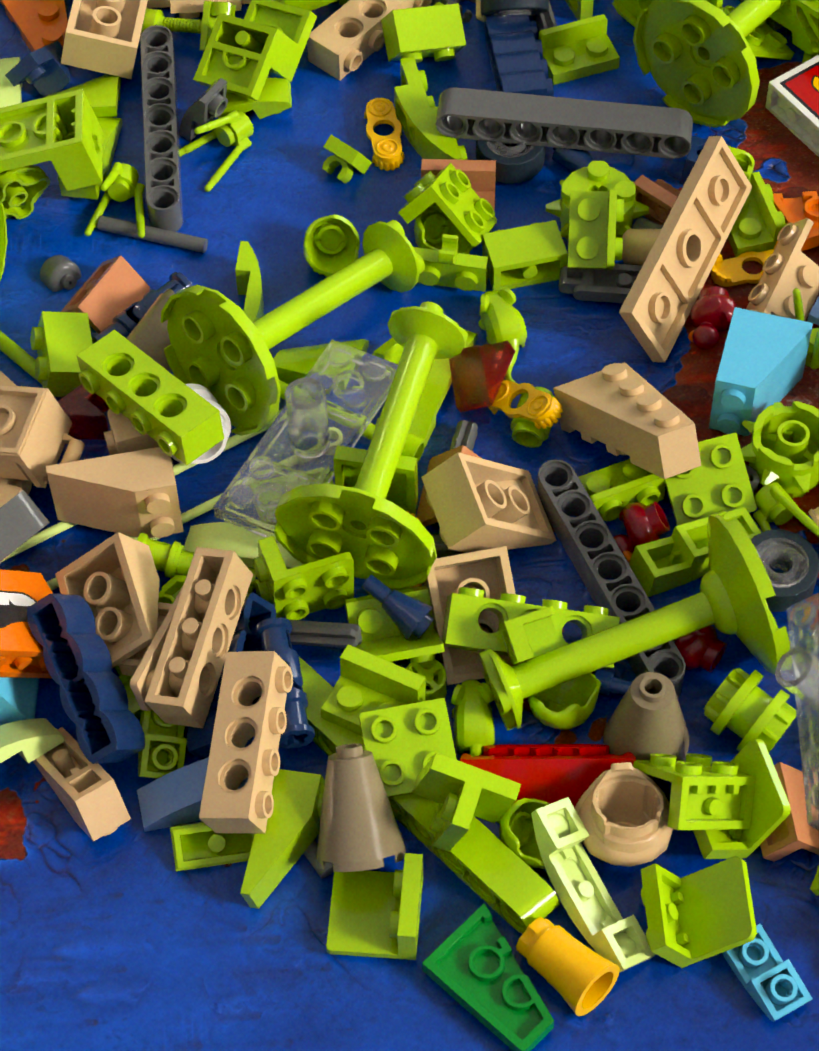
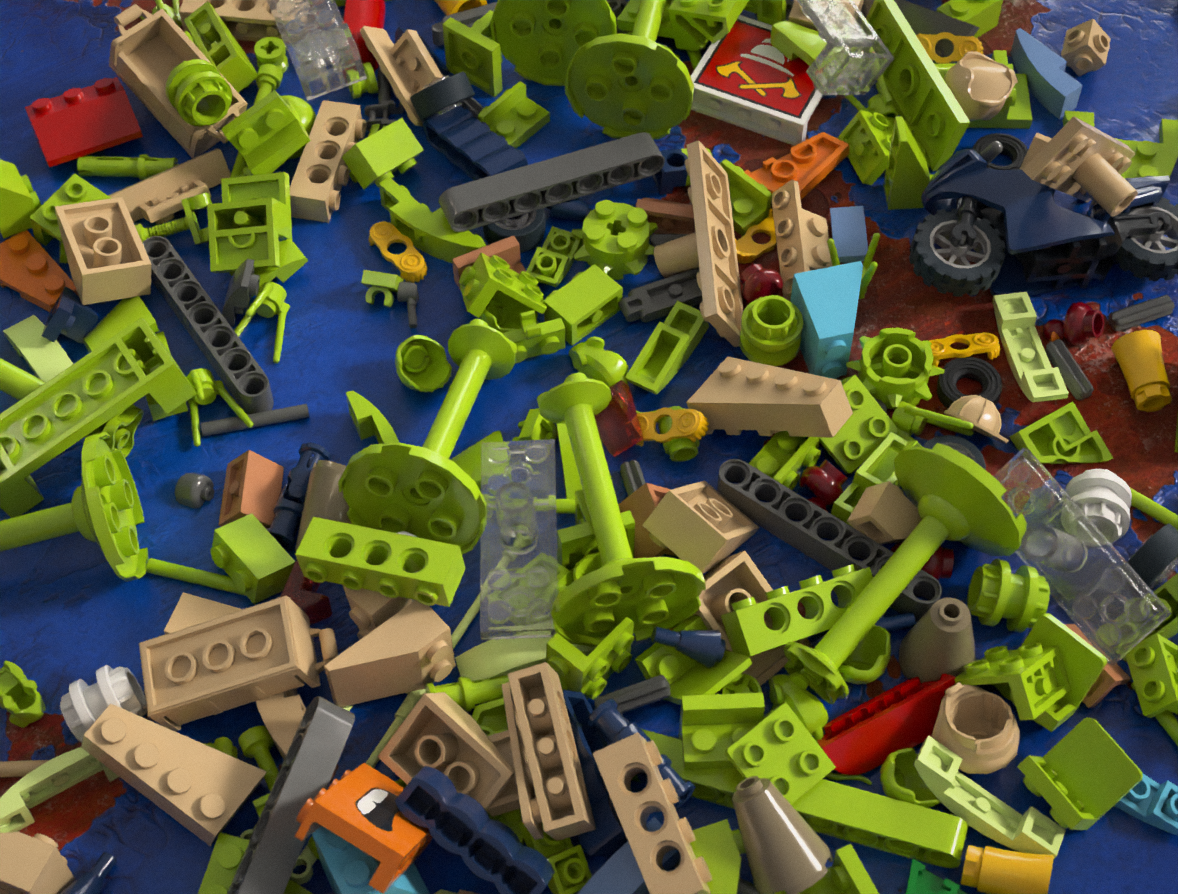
camera: 30 degrees left, 0 degrees up
lime bracket [412,752,521,852] -> none
lime panel [498,606,560,665] -> none
lime bracket [567,189,624,270] -> none
none -> dark grey hand [398,282,419,328]
none -> lime slope [526,226,582,288]
none -> lime slope [625,300,709,395]
none -> lime piece [739,295,803,366]
none -> tan slope [847,481,921,544]

